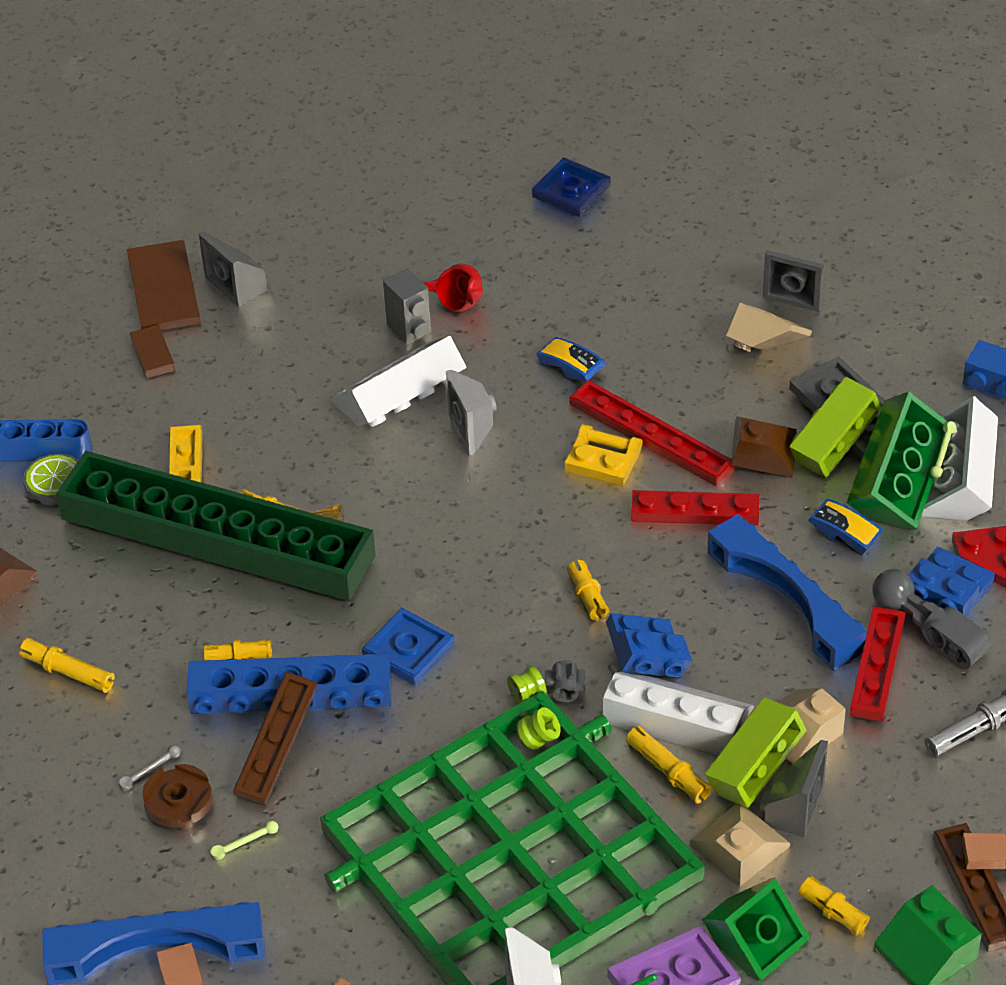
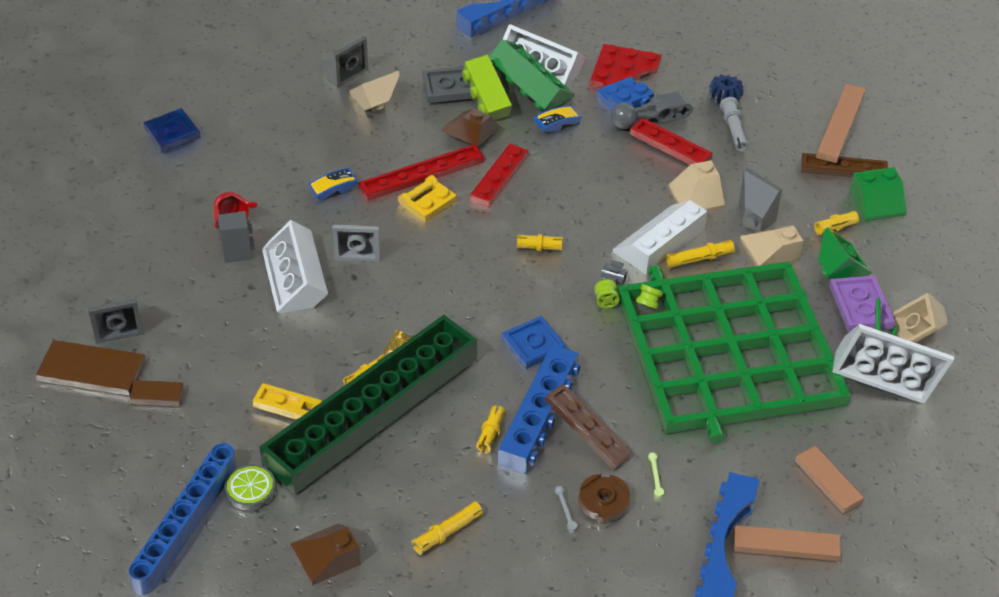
camera: 70 degrees left, 0 degrees up
blue plate [606,613,692,678] -> none
lime brick [705,697,807,808] -> none
blue arch [707,514,866,671] -> none
yellowish green hinge [930,421,957,478] -> none

